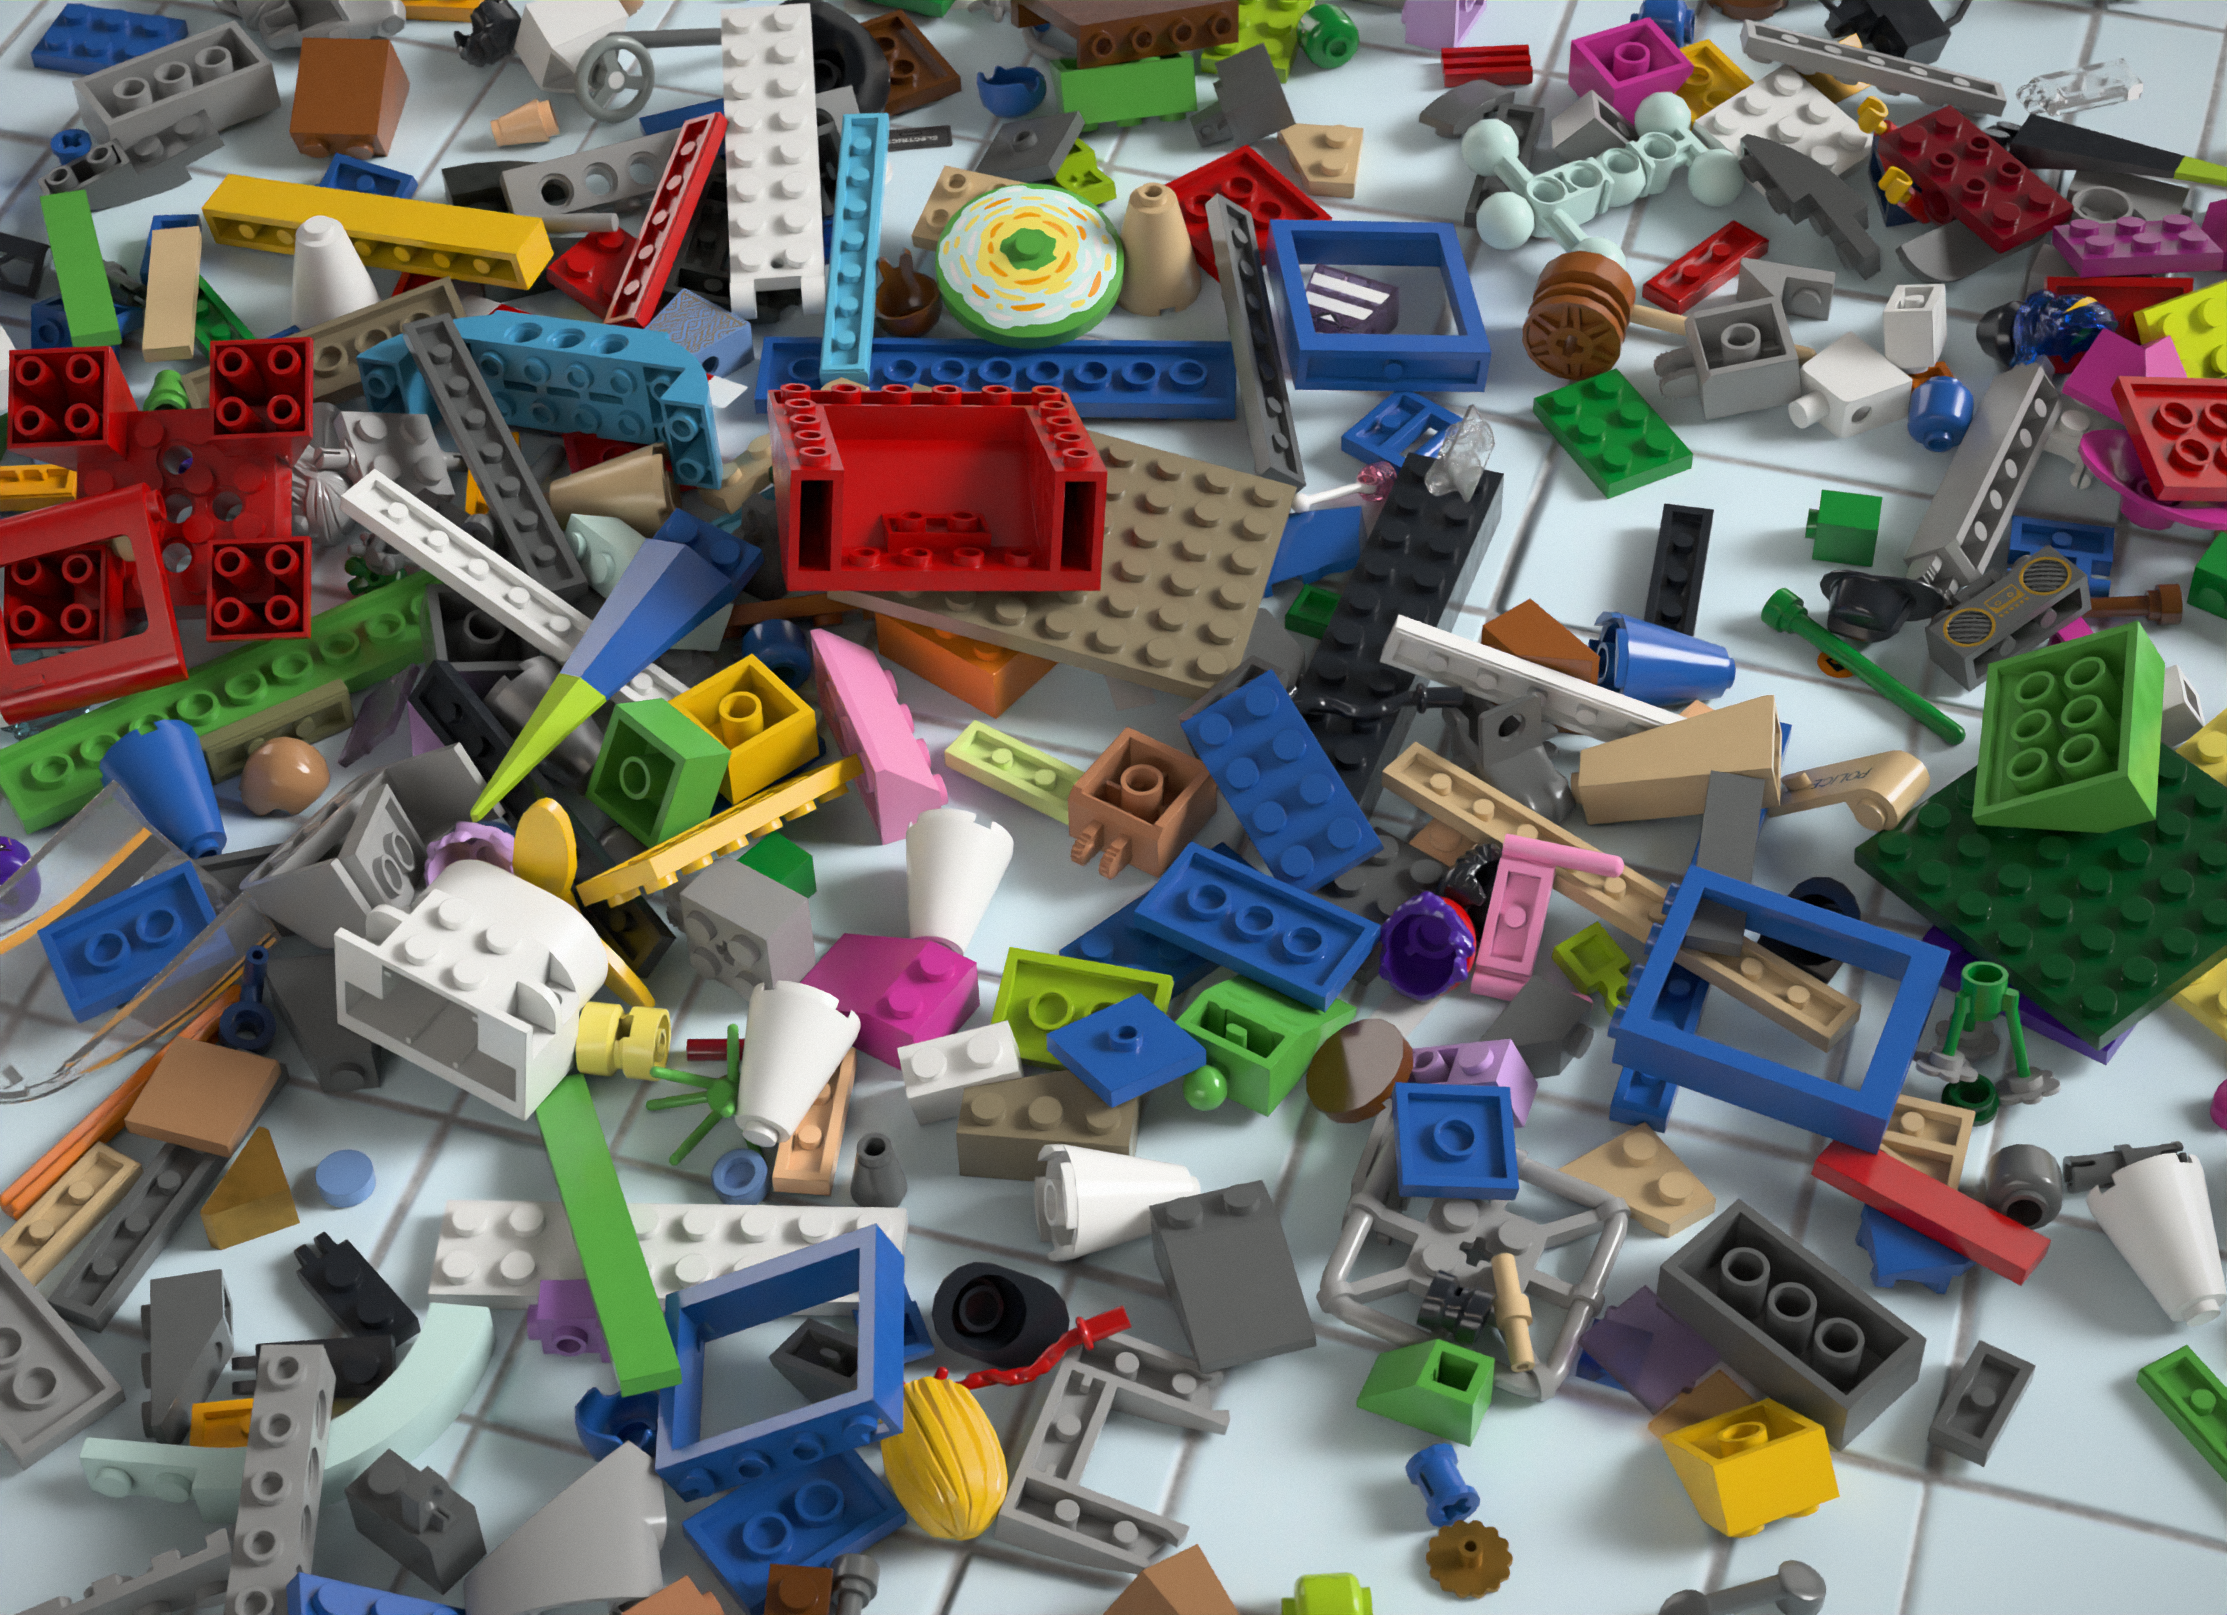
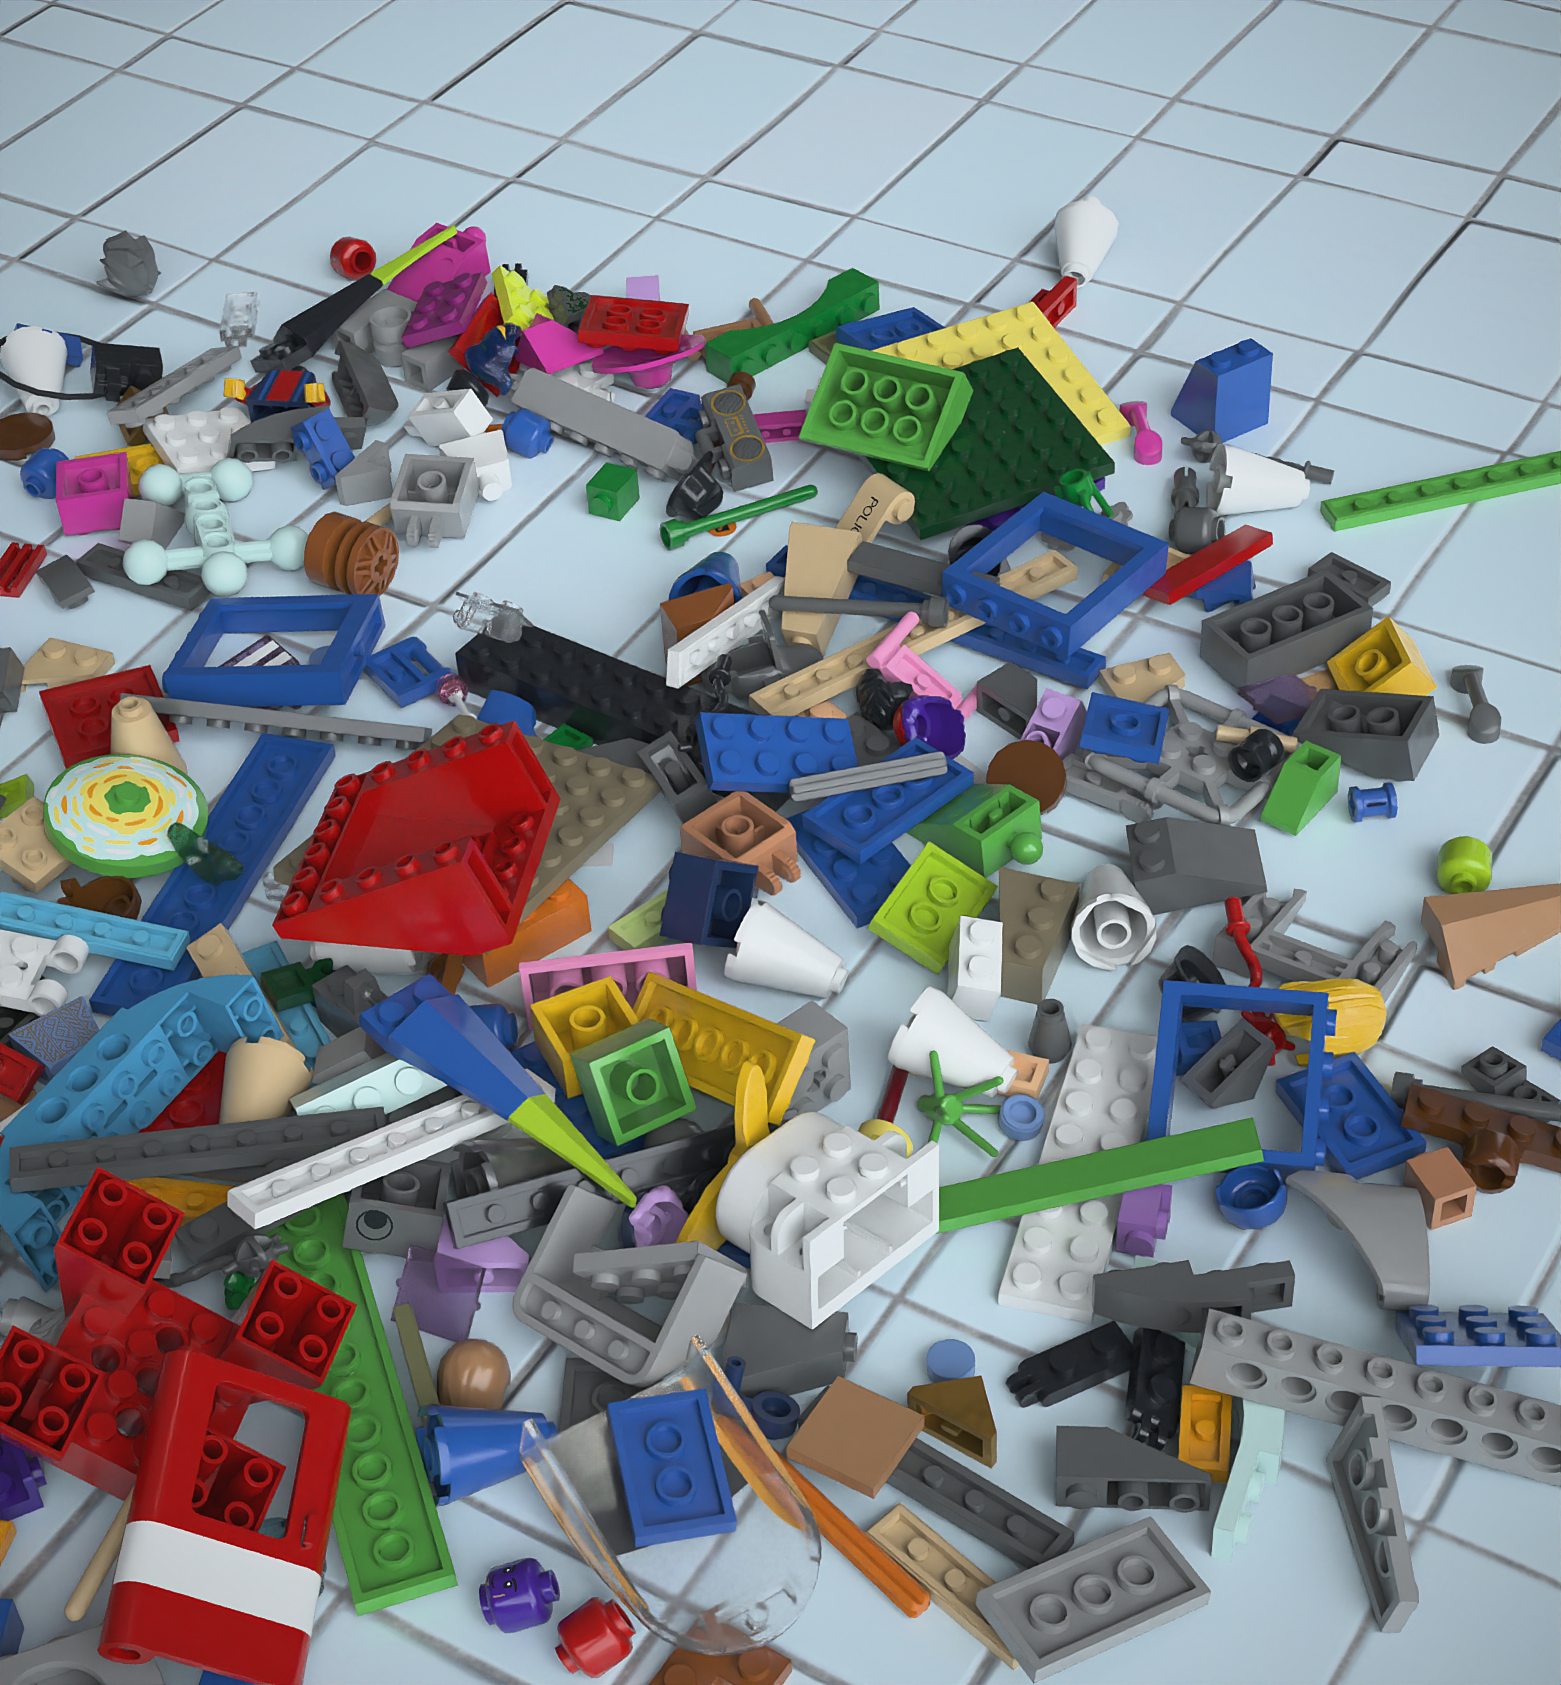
camera: 75 degrees left, 5 degrees down
dark grey hinge [344,1448,487,1595] -> none
dark pink slope [800,933,980,1071] -> none
blue plate [1046,993,1206,1108] -> none
pearl gold piece [1426,1520,1513,1599] -> none
green plate [1533,368,1693,499] -> none
lime plate [1551,921,1632,1017] -> none
red tile [1642,220,1769,315] -> none
black plate [1644,503,1714,637] -> none
dark red plate [1877,105,2074,254] -> none
none -> clear green helmet [167,822,244,886]
none -> blue bracket [290,408,355,490]
none -> dark blue hinge [659,852,759,948]
none -> dark grey piece [769,595,949,628]
none -> axle [789,751,947,803]
none -> dark grey slope [1092,1260,1295,1333]
none -> dark grey slope [1293,689,1440,782]

